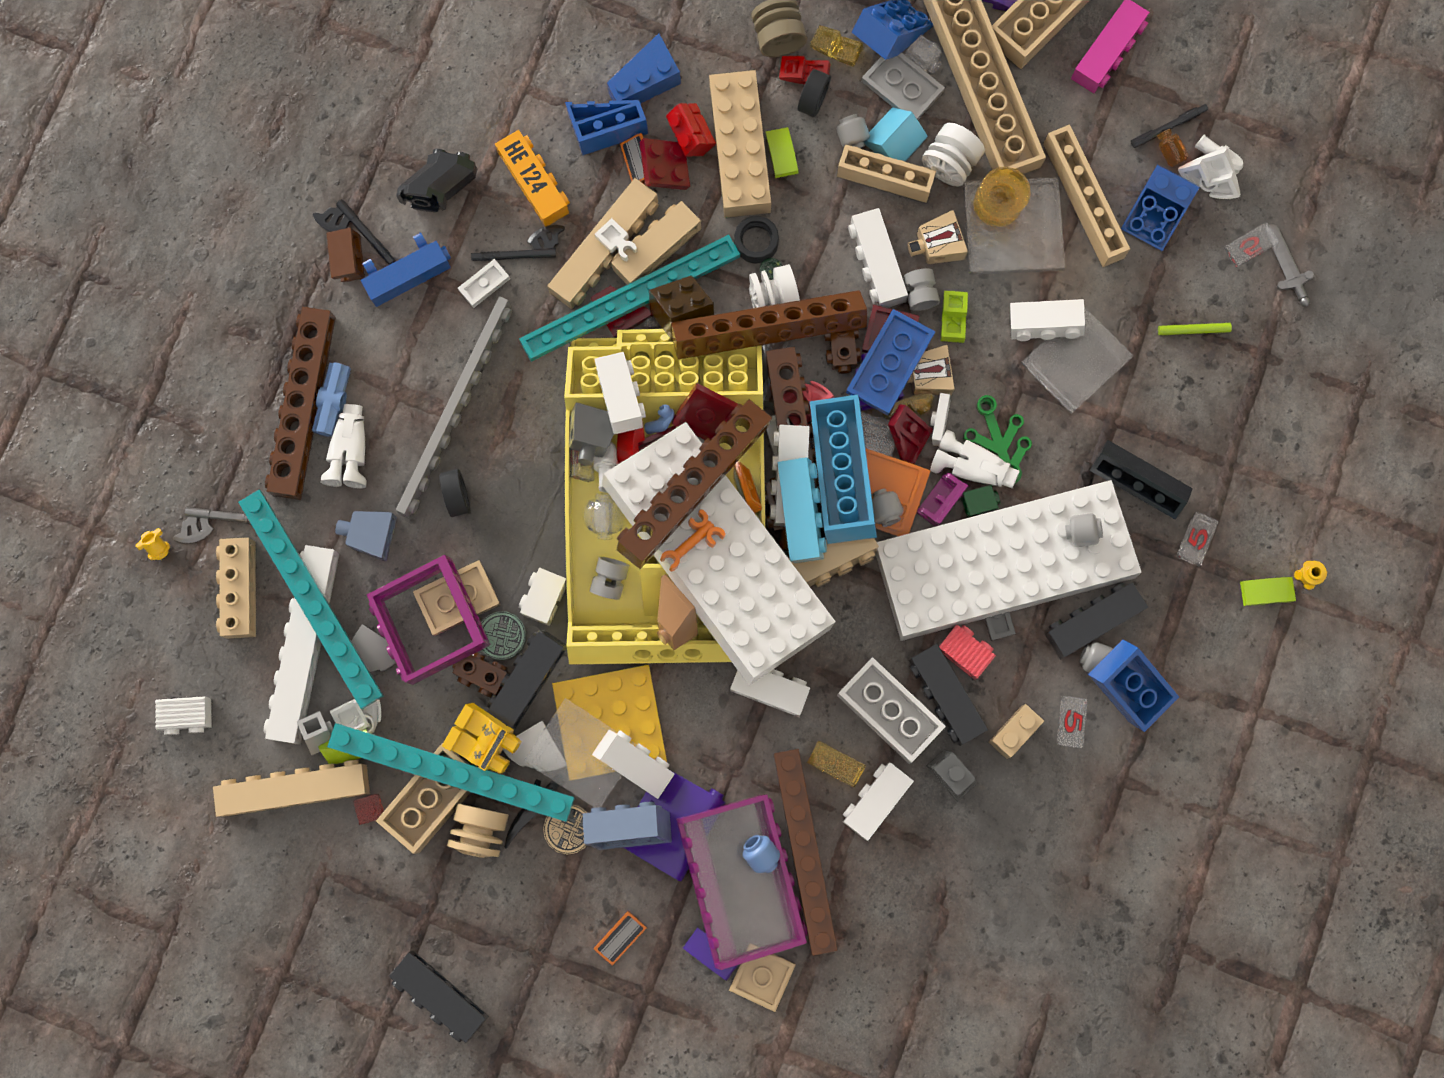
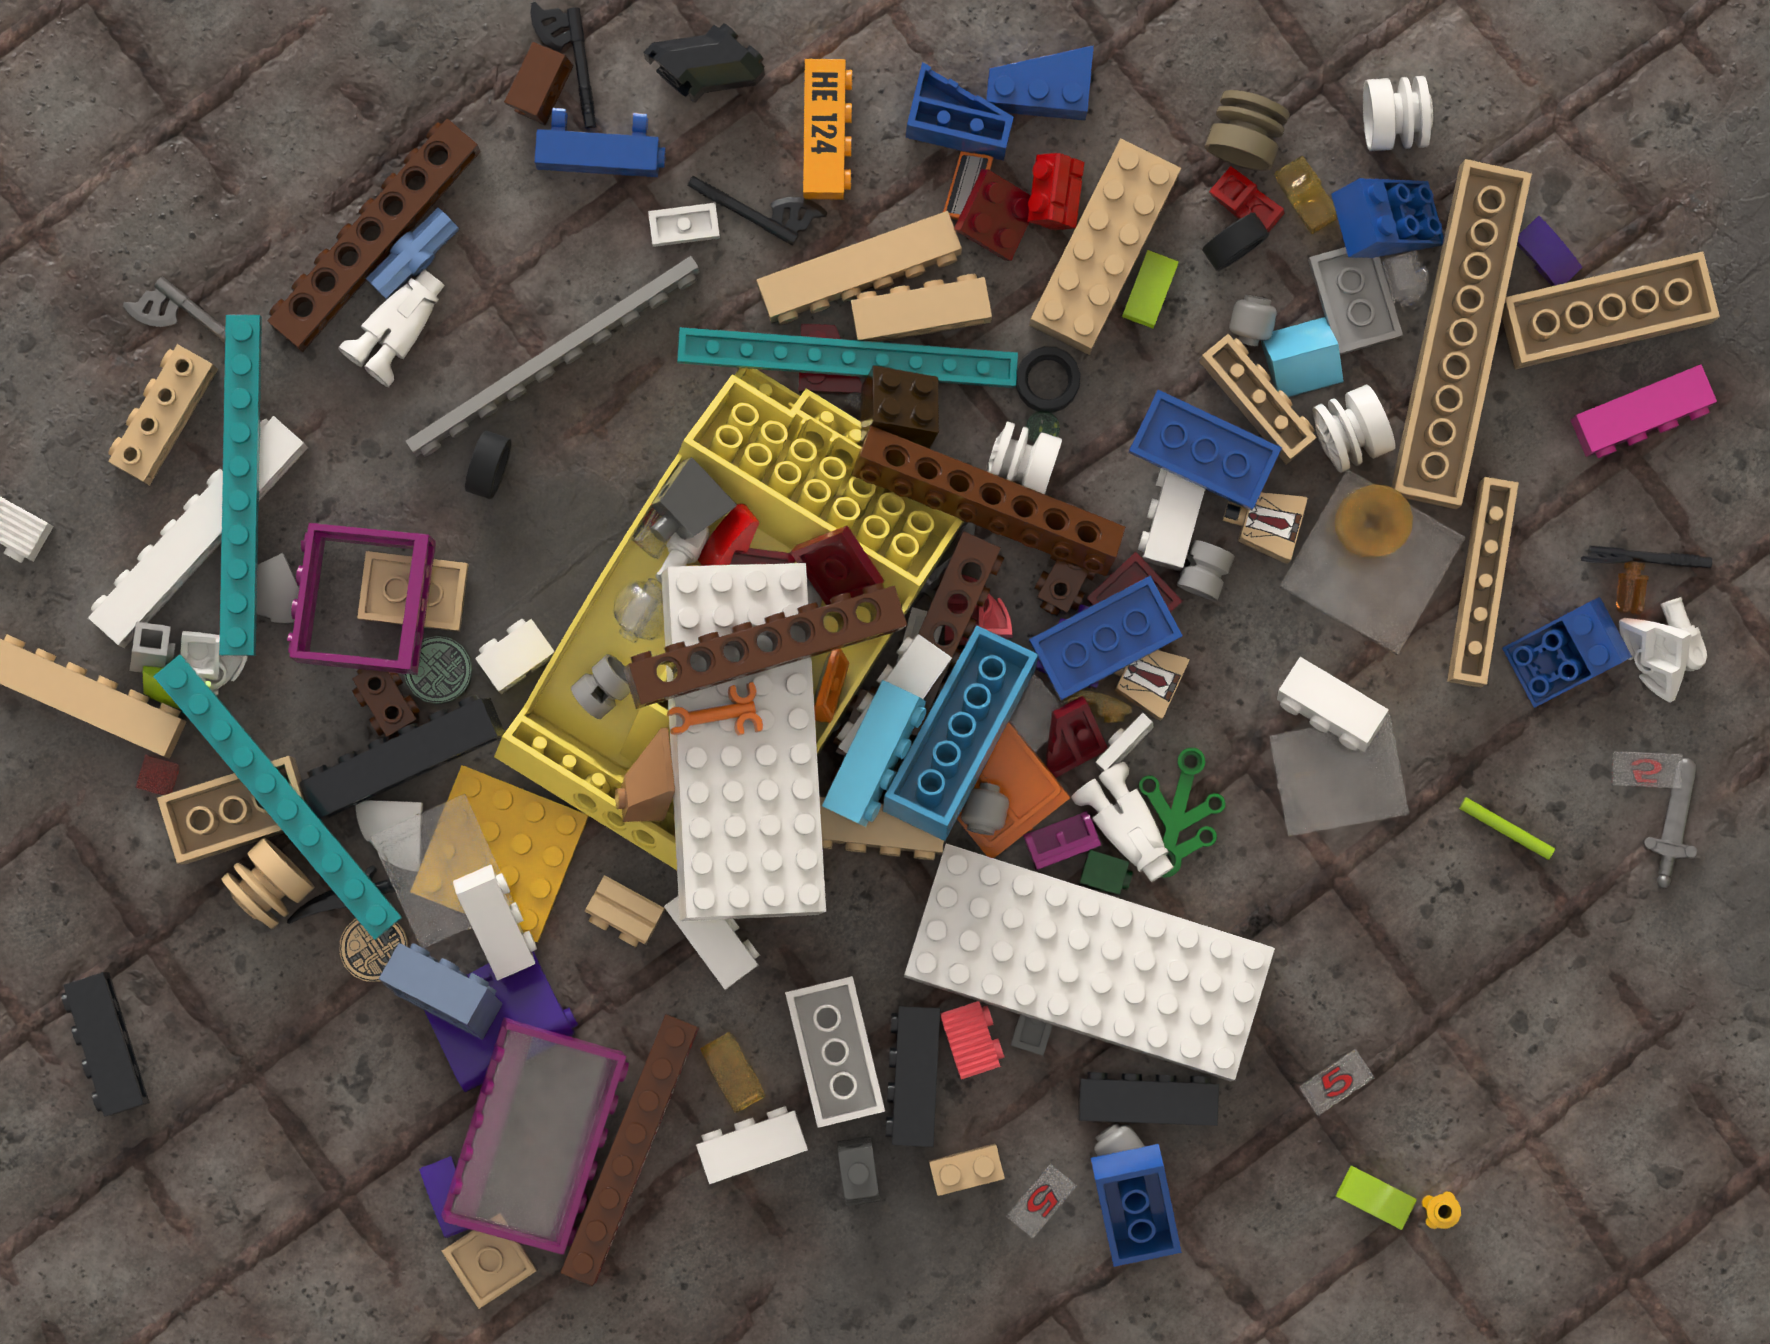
camera: 25 degrees right, 5 degrees up
yellow brick [136,529,170,560] -> none
sand blue torso [335,511,397,561] -> none
yellow hips [442,703,522,774] -> none
slope [593,911,647,966] -> none
white plate [595,218,637,262] -> none
white brick [595,352,646,434] -> none
medium blue arm [644,404,675,434] -> none
medium blue head [743,835,780,873] -> none
lime slope [940,291,968,343] -> none
light grey head [1065,513,1103,547] -> none
black brick [1090,440,1193,520] -> none
none -> tan brick [585,875,666,947]
none -> blue plate [1128,390,1282,511]

